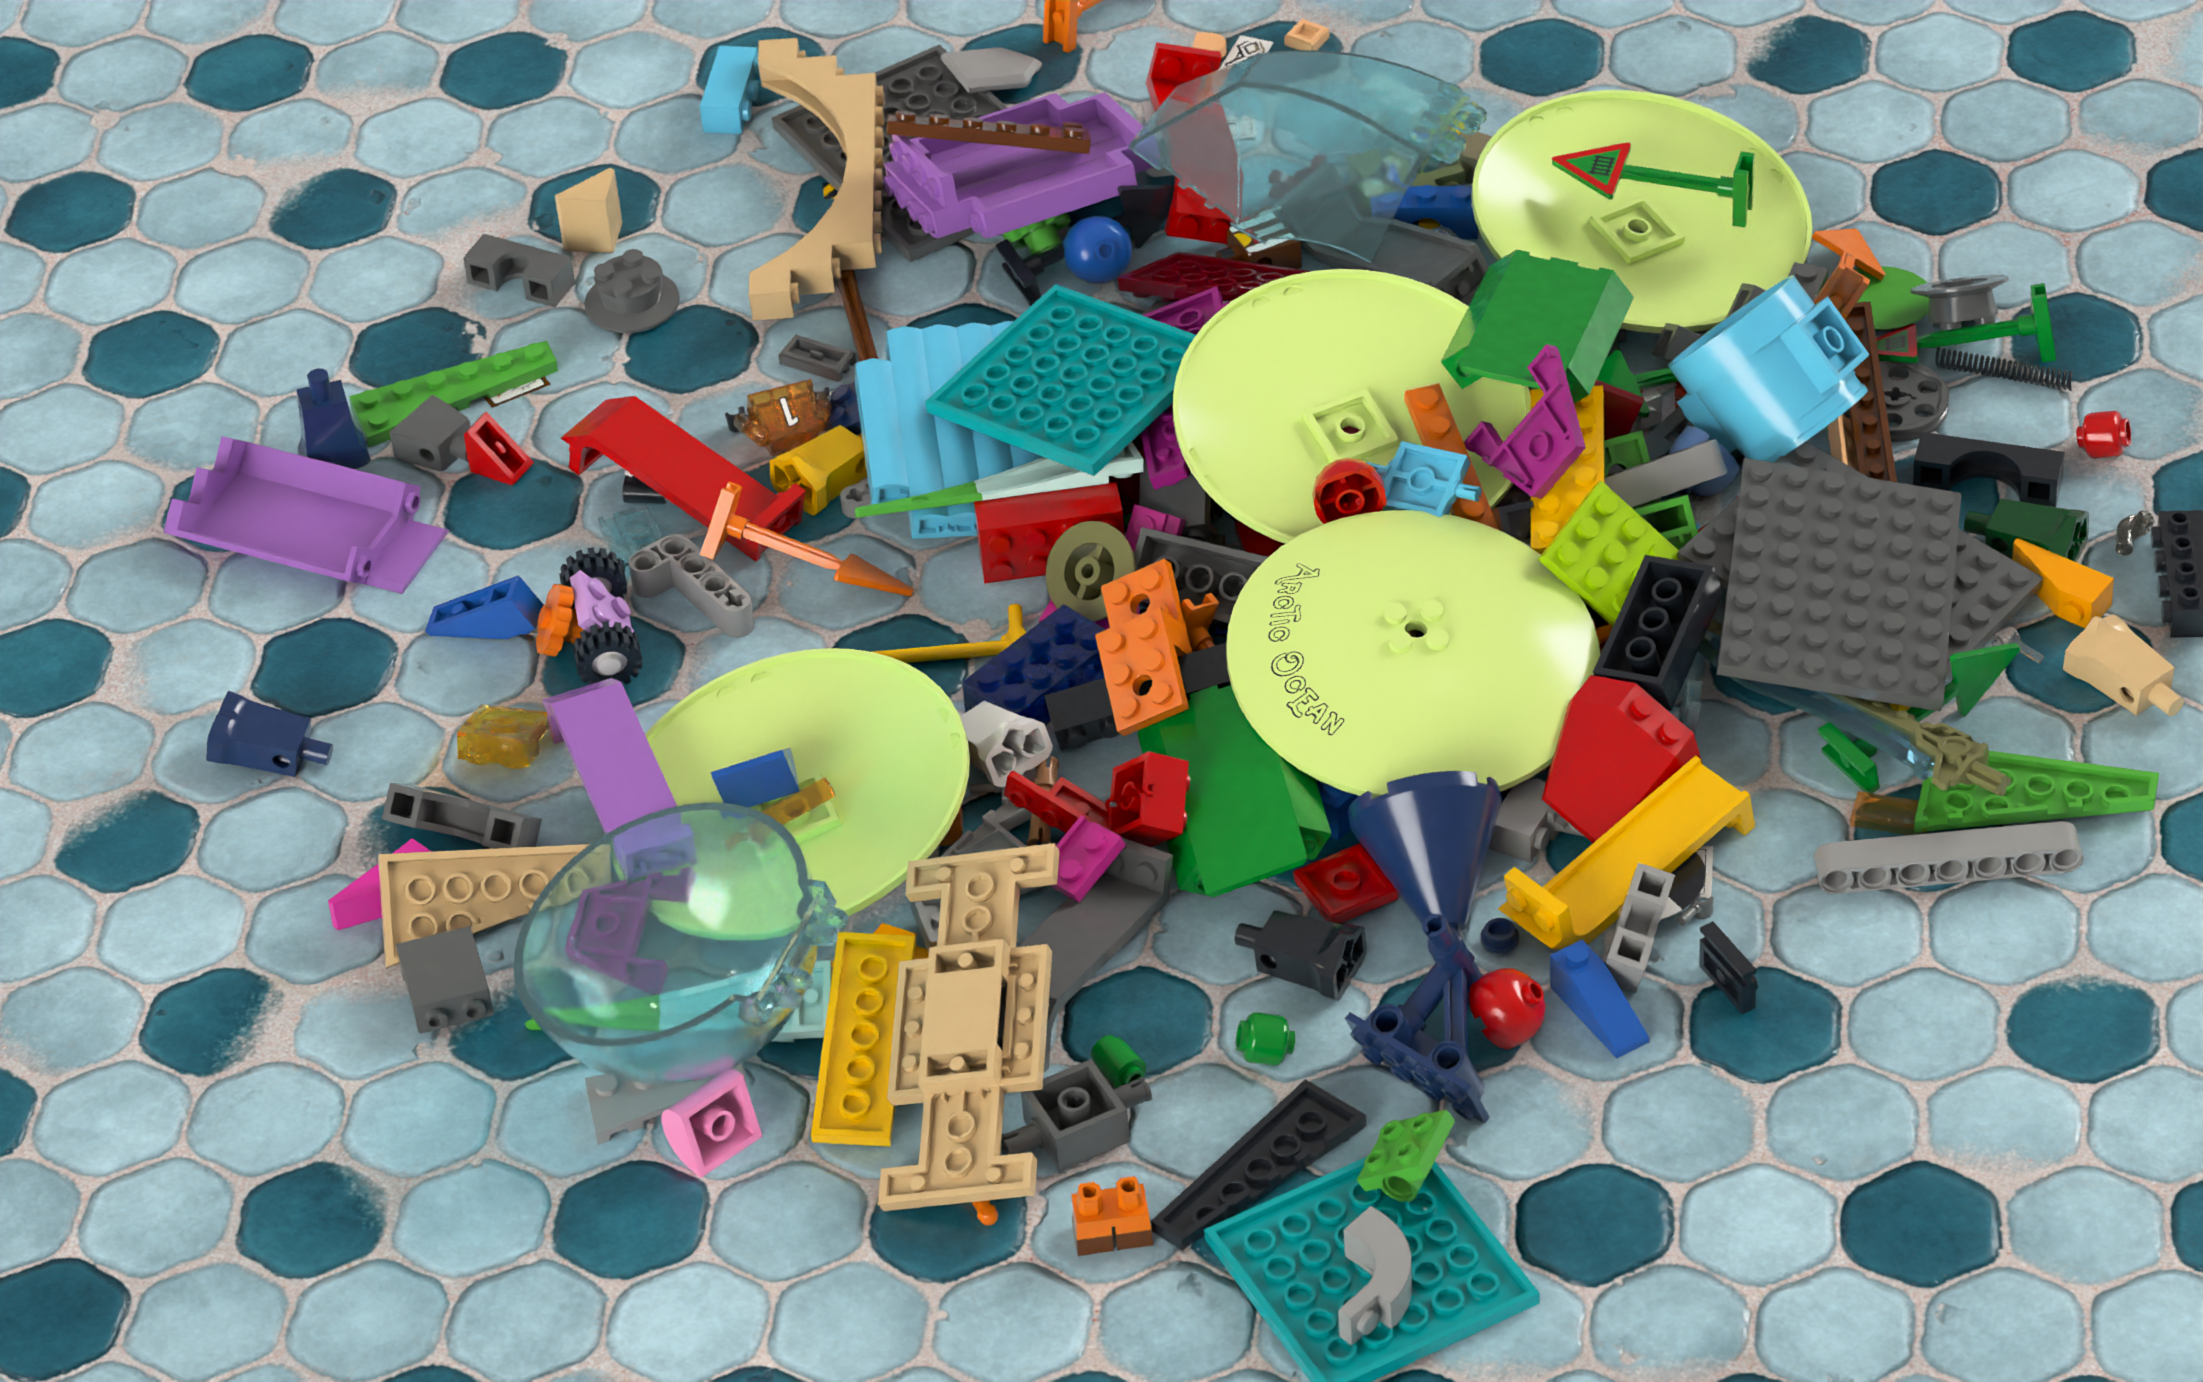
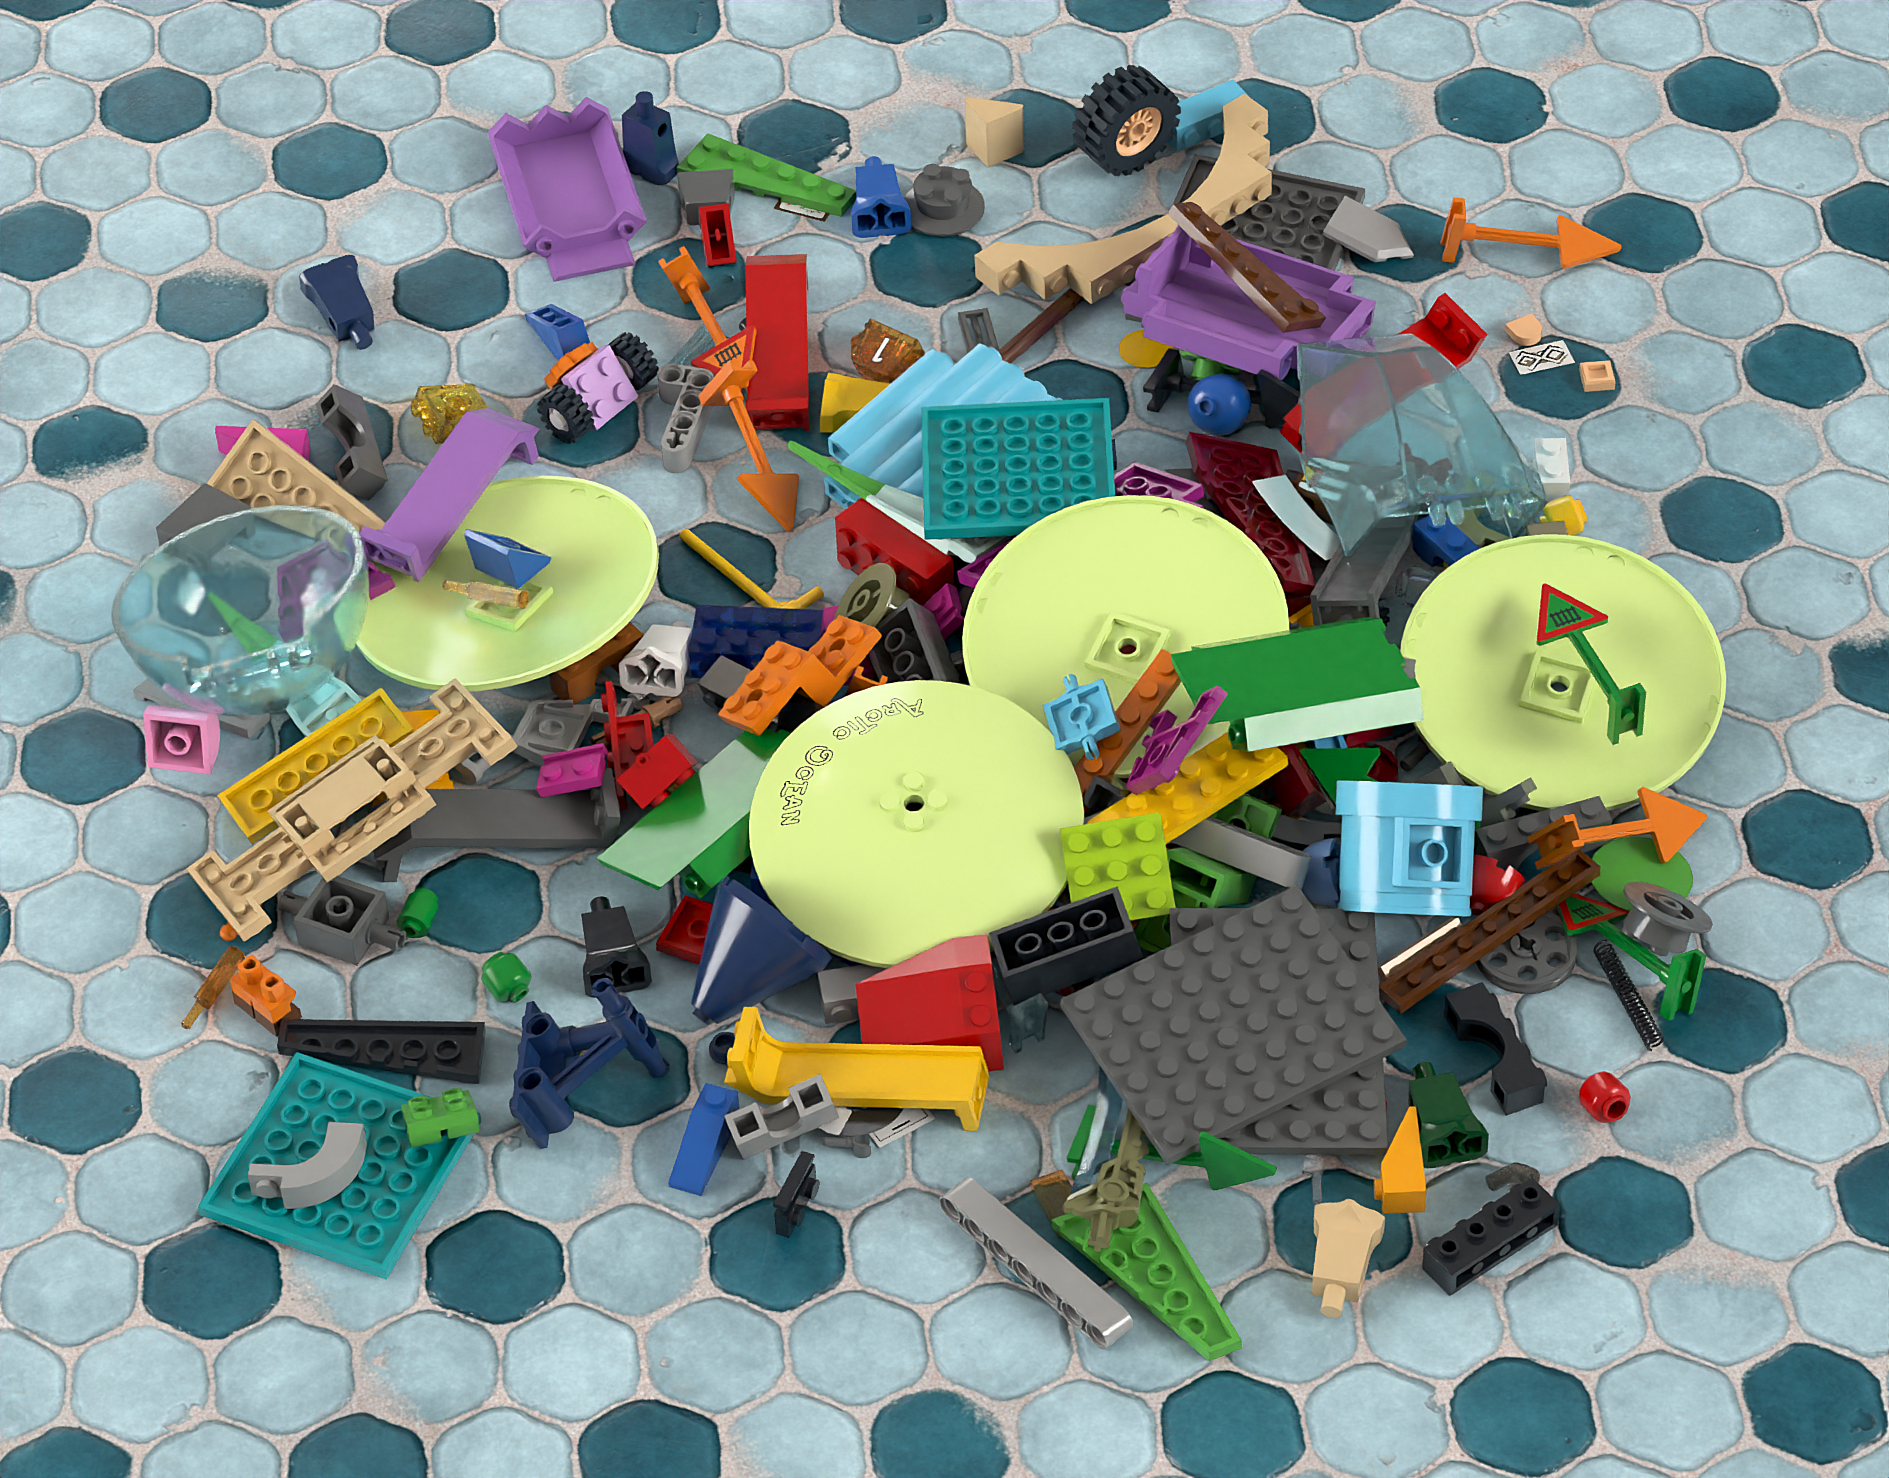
camera: 50 degrees right, 5 degrees up
dark grey arch [463,233,575,307] -> none
red cylinder [1312,458,1387,524] -> none
red cylinder [1468,968,1546,1050] -> none
none -> clear orange axle [181,946,245,1029]
none -> orange piece [658,246,757,388]
none -> blue piece [851,156,911,238]
none -> black wheel [1072,65,1181,176]
none -> yellow sticker [1119,329,1173,368]
none -> white sticker [1252,475,1342,560]

